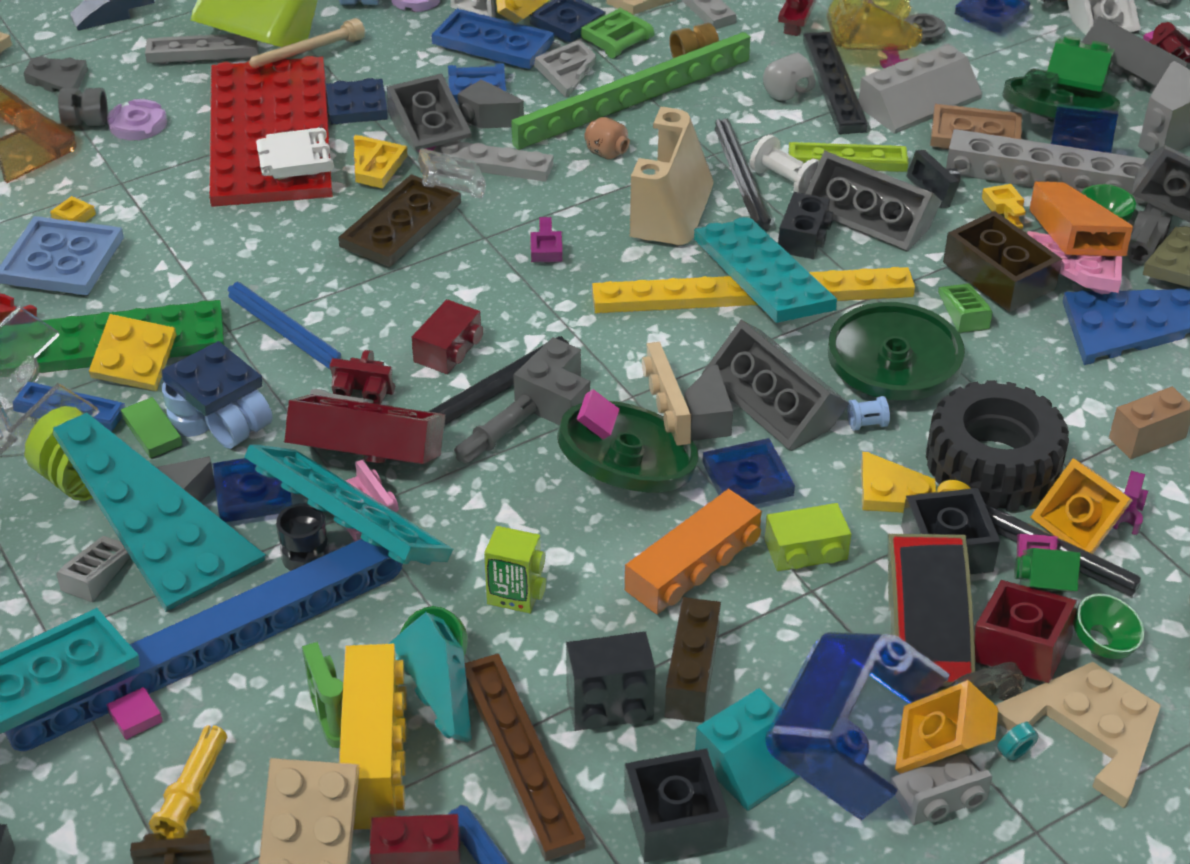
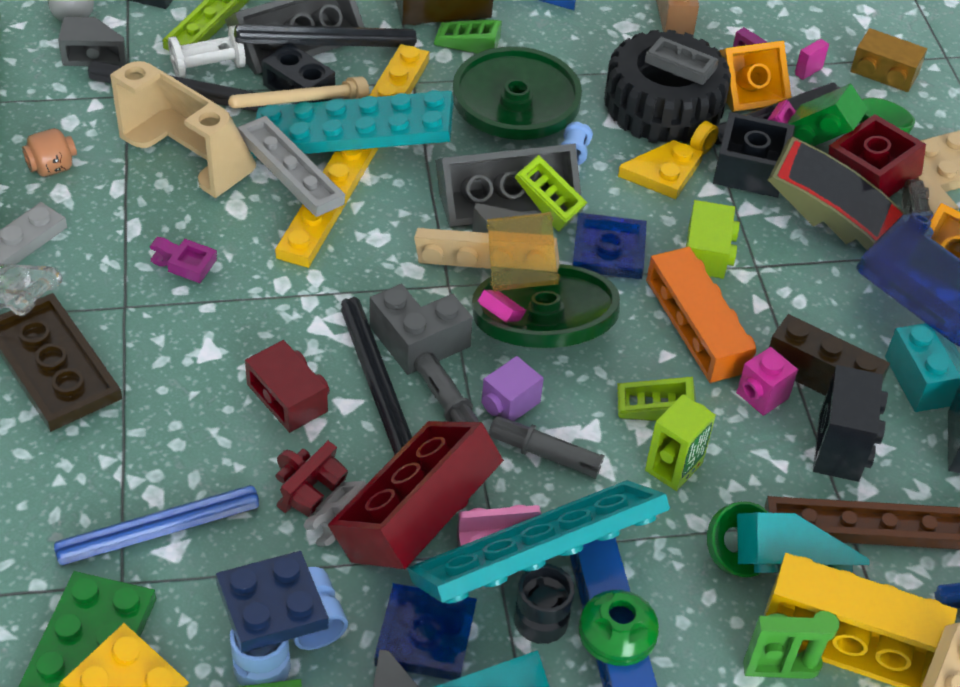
camera: 70 degrees left, 5 degrees up
none -> dark grey slope [58,17,128,66]
none -> tan piece [228,76,369,109]
none -> black axle [234,24,417,47]
none -> light grey plate [237,116,345,217]
none -> medium lavender brick [481,356,544,421]
none -> clear yellow piece [486,212,560,291]
none -> dark grey axle [489,416,605,479]
none -> lime slope [515,155,588,232]
none -> green piece [578,590,659,666]
none -> lime slope [617,376,696,421]
none -> dark grey plate [645,37,719,85]
none -> dark pink brick [736,347,798,416]
none -> dark pink tile [795,39,829,80]

